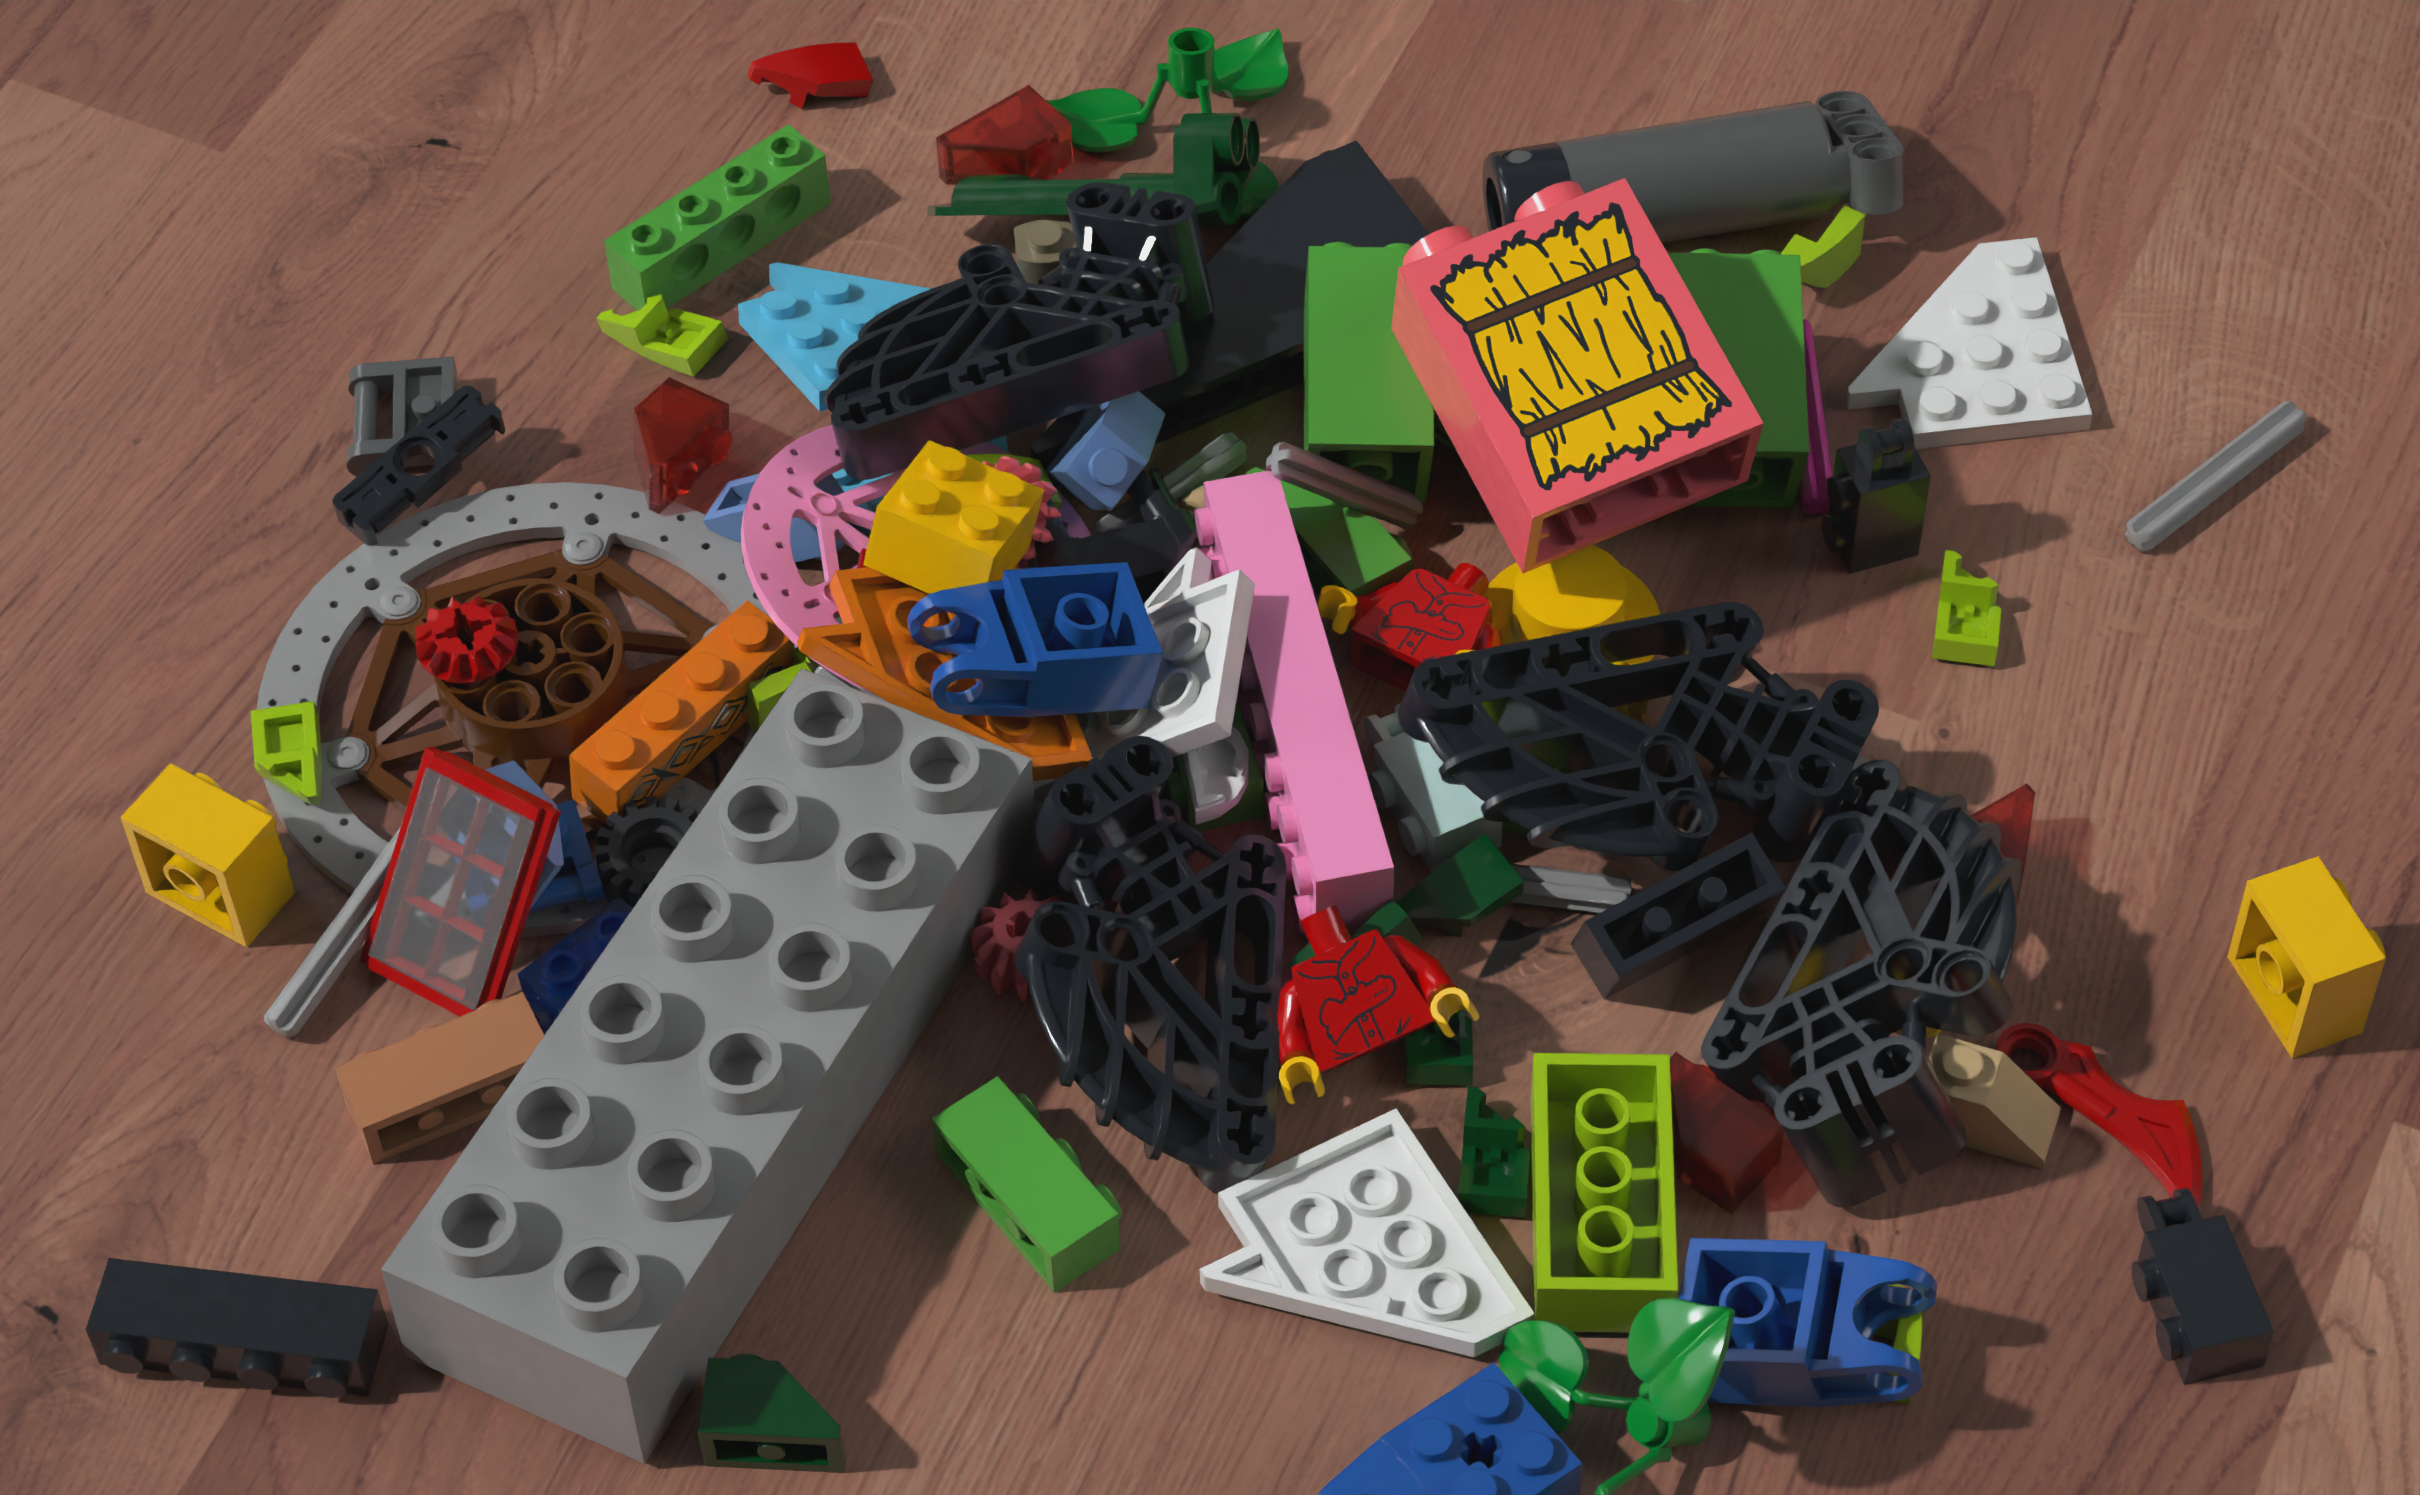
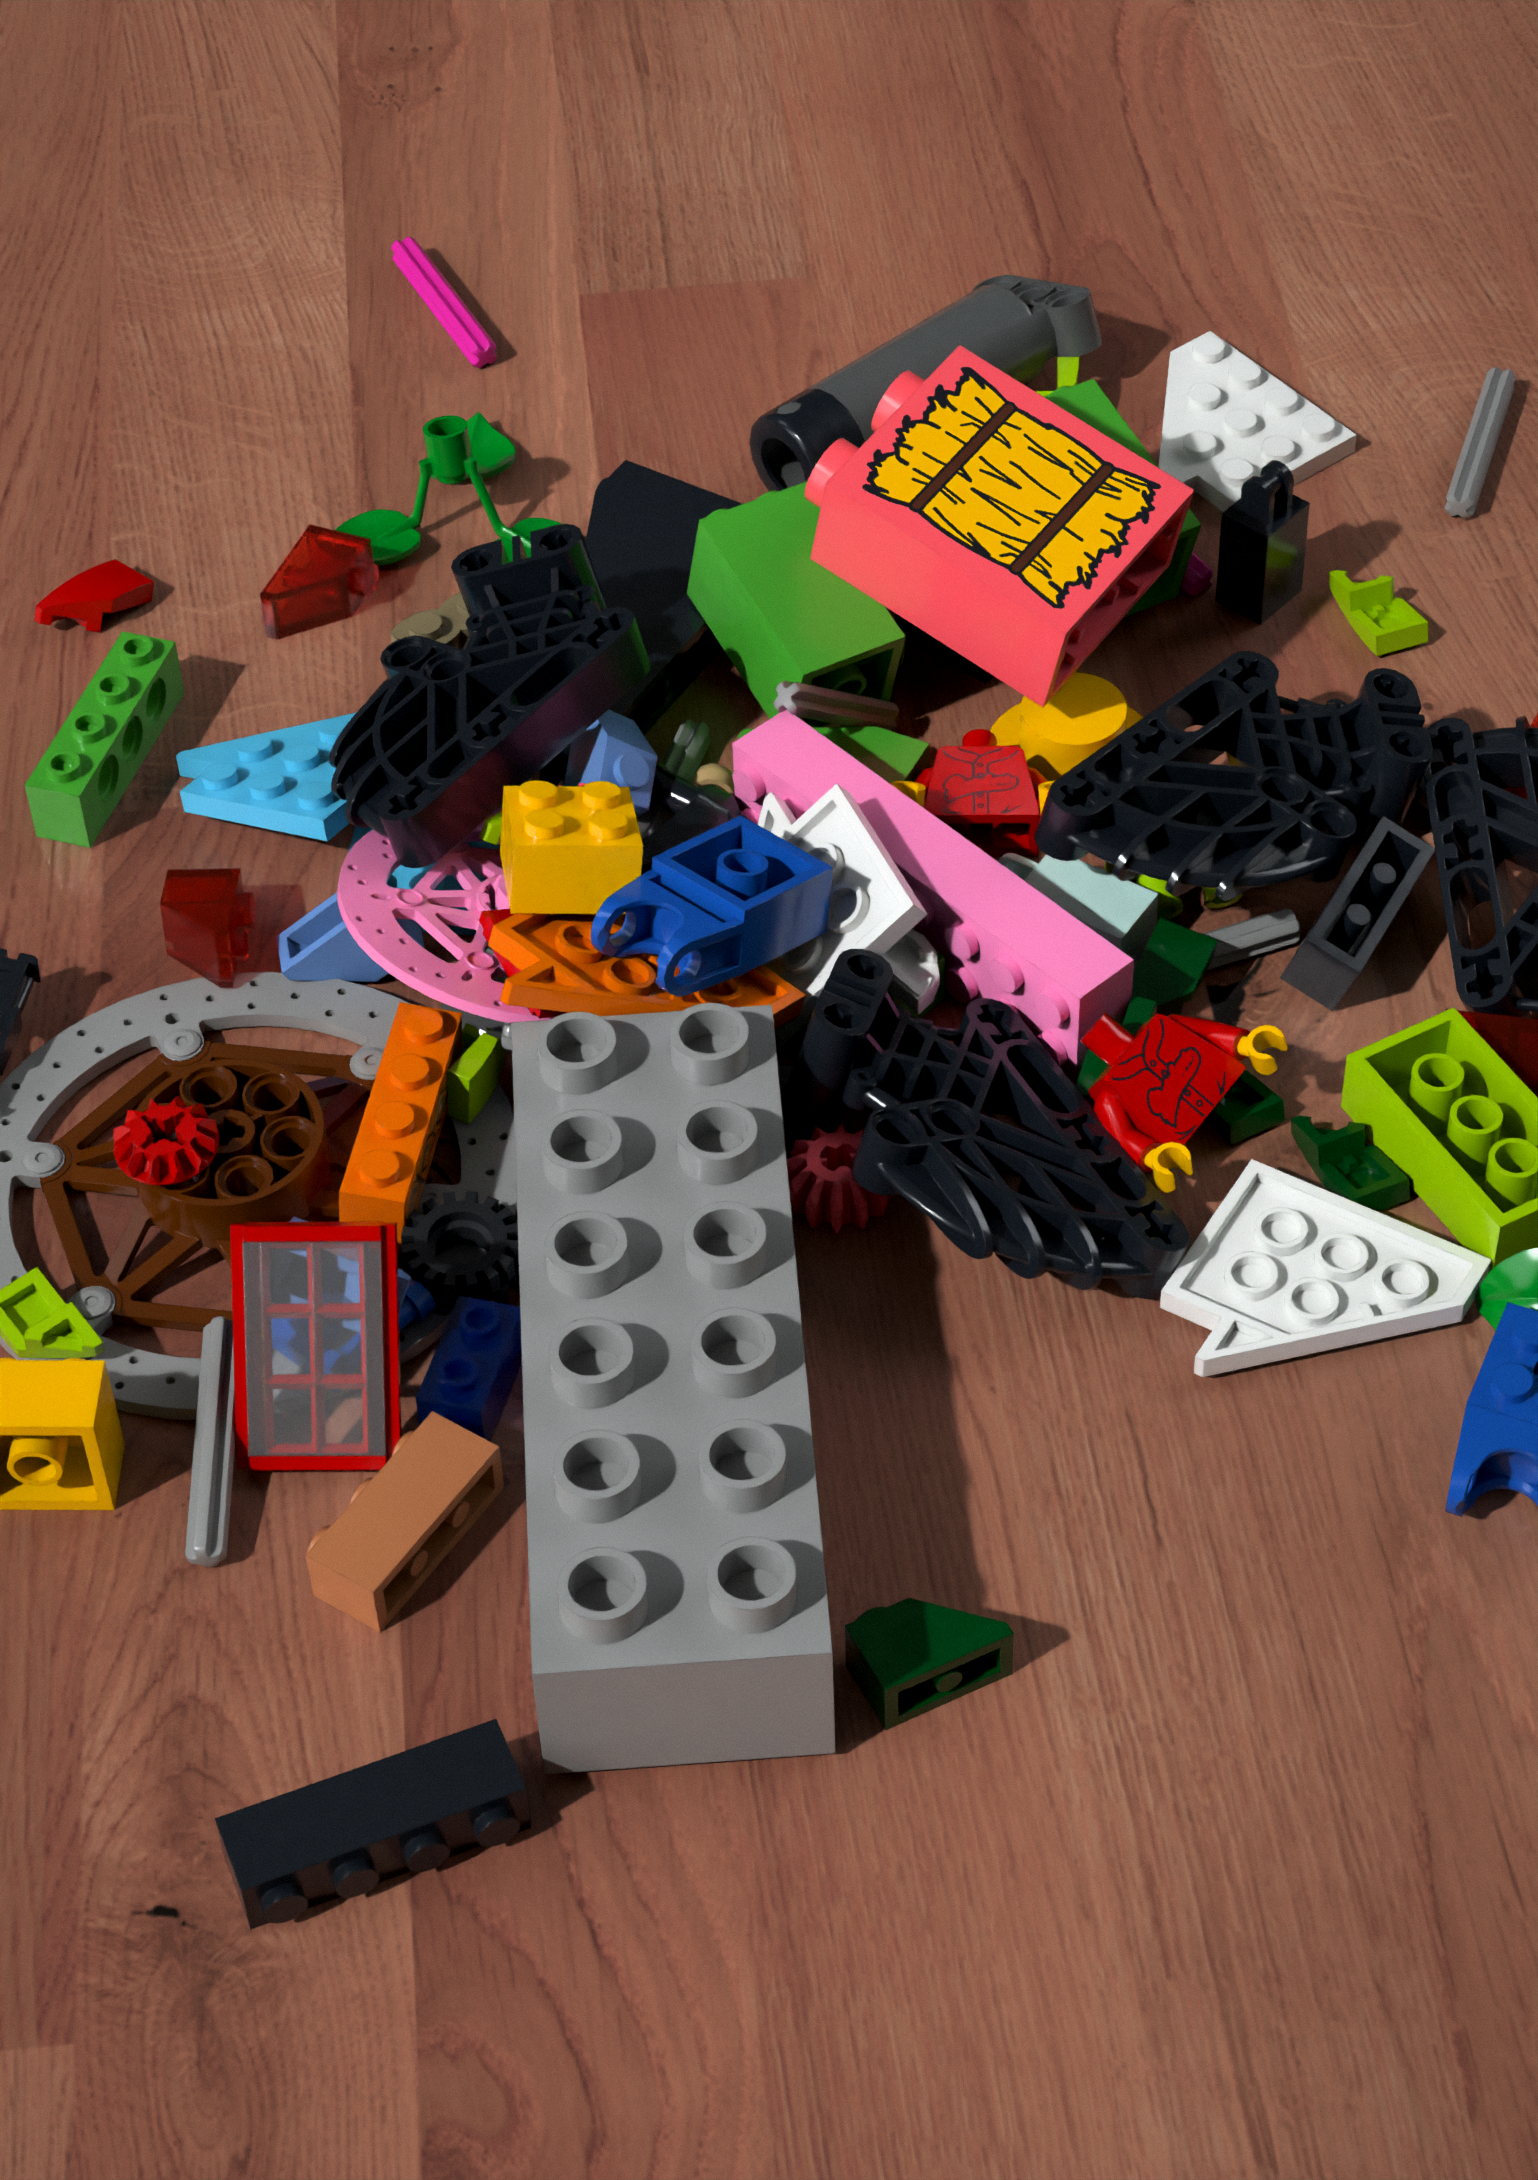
camera: 30 degrees left, 5 degrees down
lime slope [596,294,728,377] -> none
dark green panel [928,113,1260,225] -> none
bright green brick [931,1076,1122,1293] -> none

